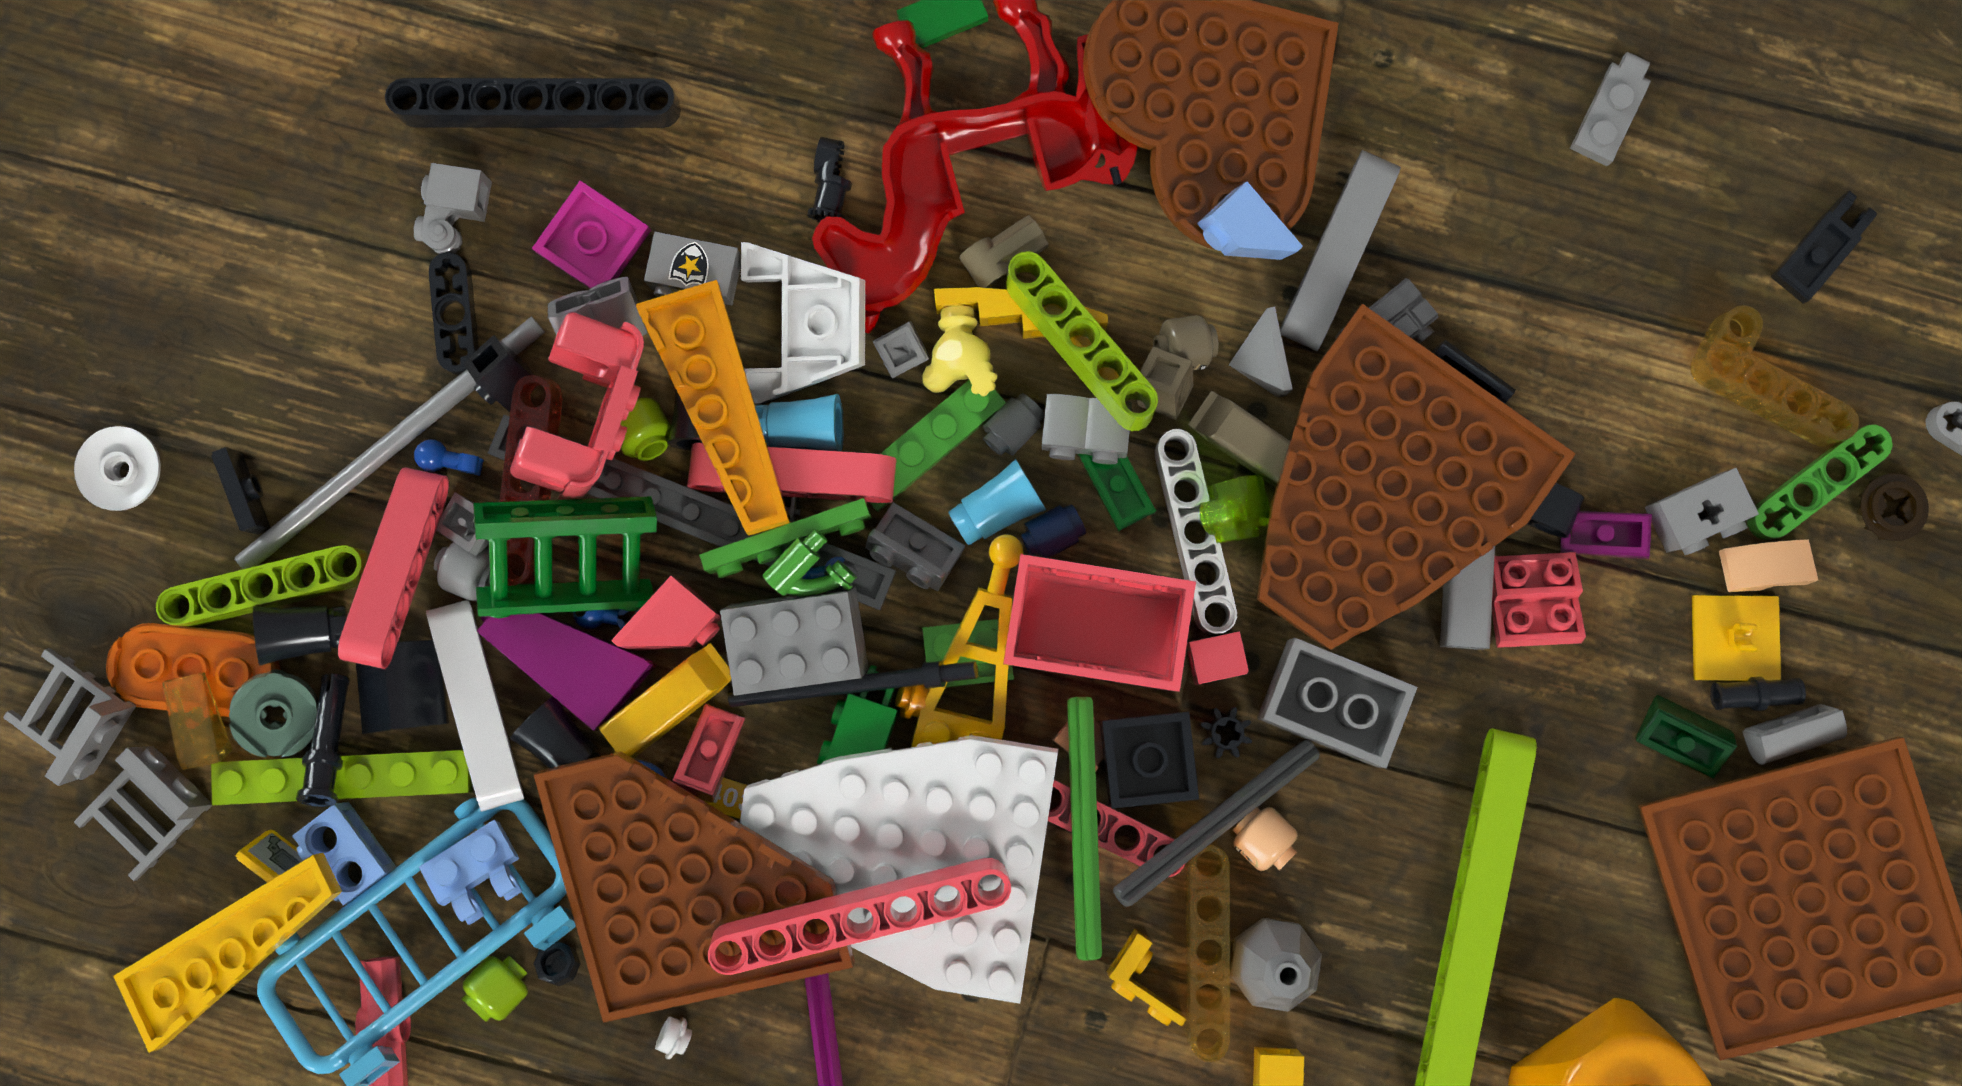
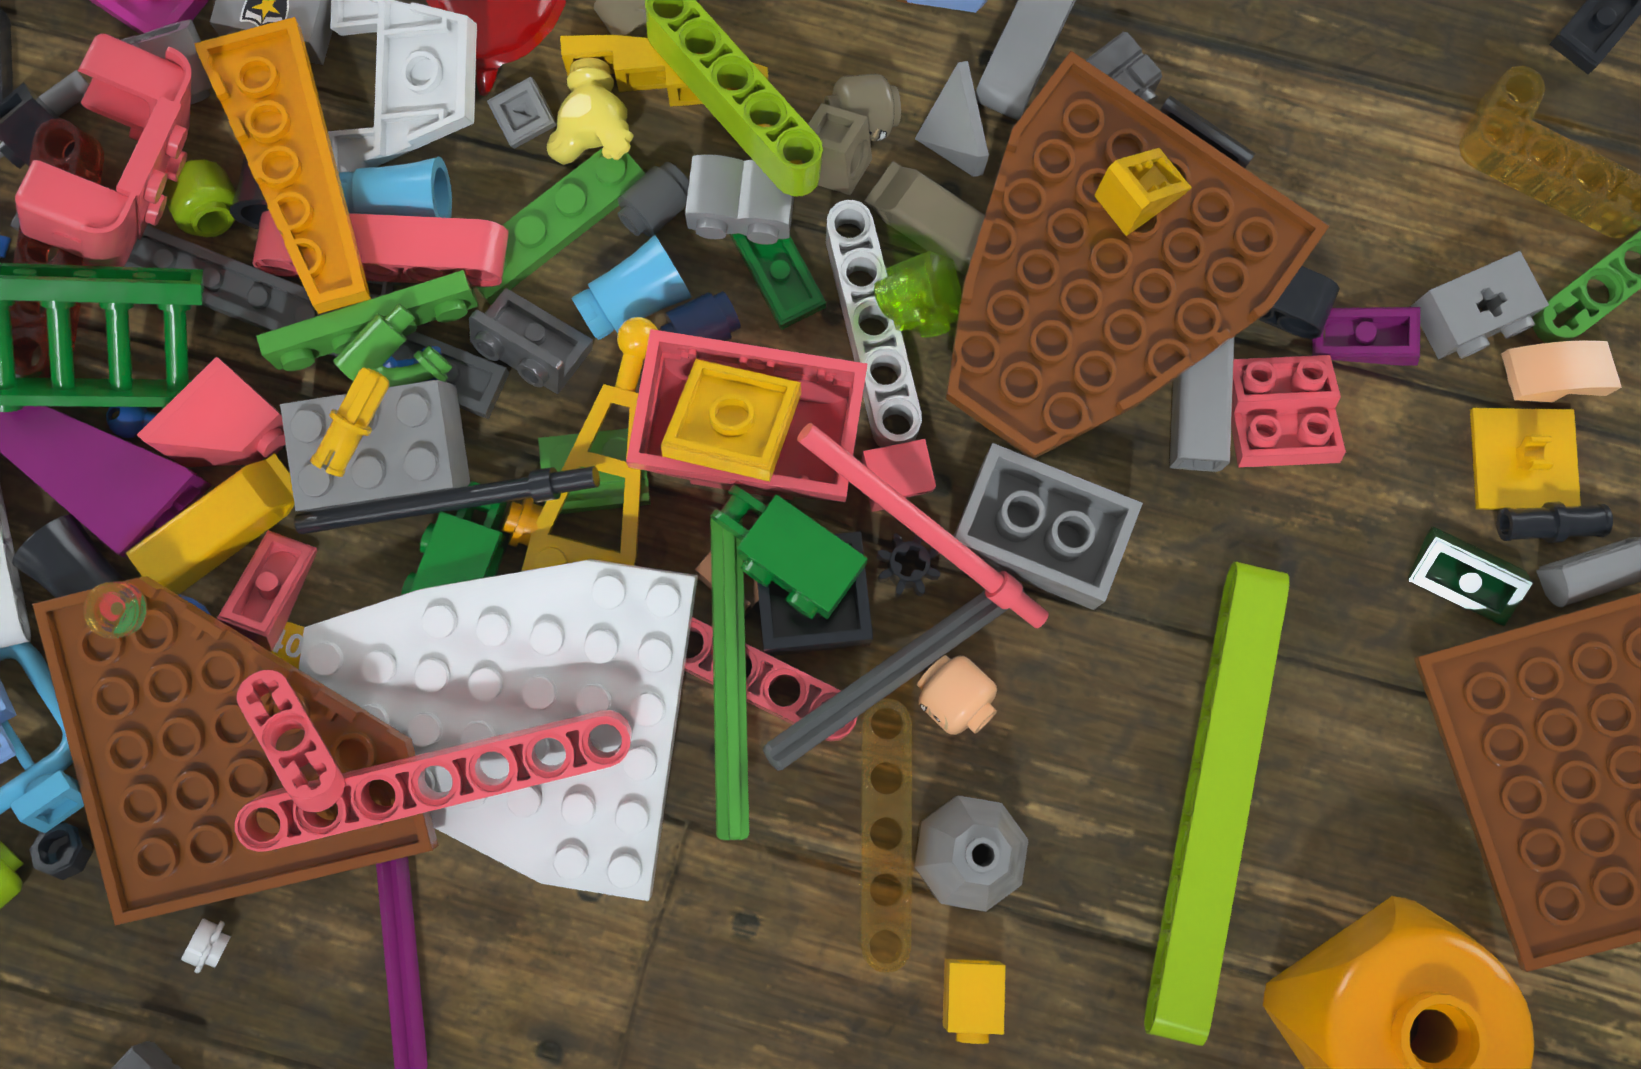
camera: 10 degrees left, 5 degrees down
yellow bracket [1106,929,1187,1026] -> none
none -> clear yellow tile [84,581,148,639]
none -> coral beam [237,670,345,812]
none -> yellow axle [310,367,390,477]
none -> yellow plate [661,359,801,482]
none -> green brick [710,485,868,619]
none -> coral bar [797,423,1049,628]
none -> yellow slope [1094,148,1192,236]

